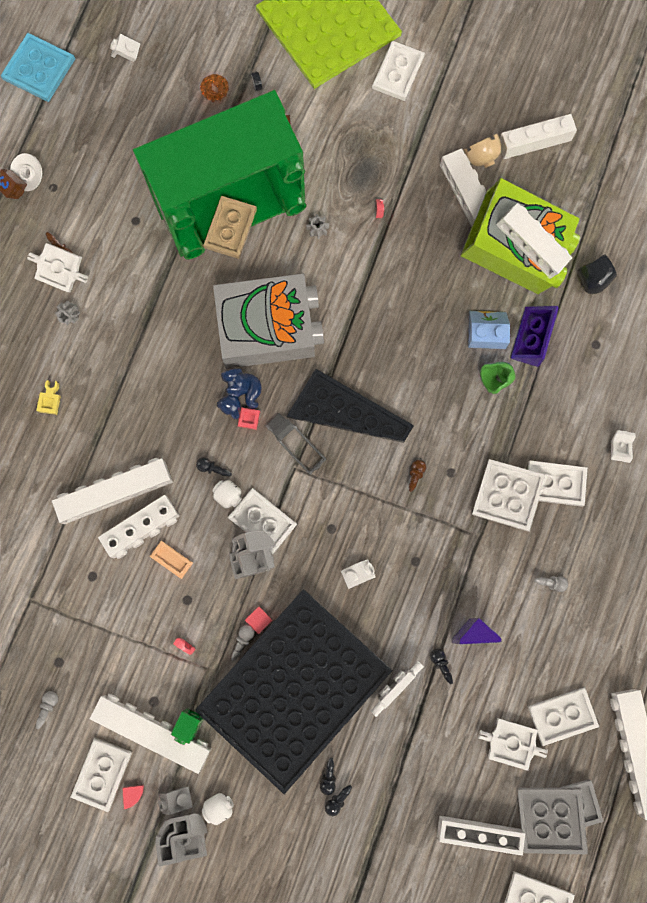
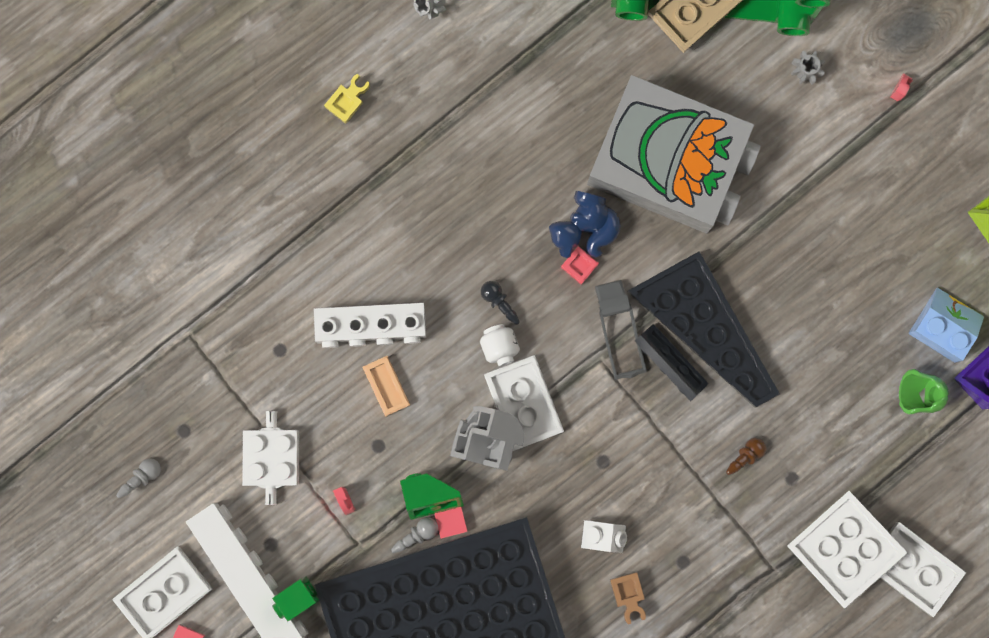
camera: 30 degrees right, 5 degrees up
white brick [52,458,173,524] -> none
none -> white plate [242,411,299,505]
none -> green slope [400,473,464,520]
none -> medium nougat plate [610,572,646,625]
none -> black plate [635,324,709,402]

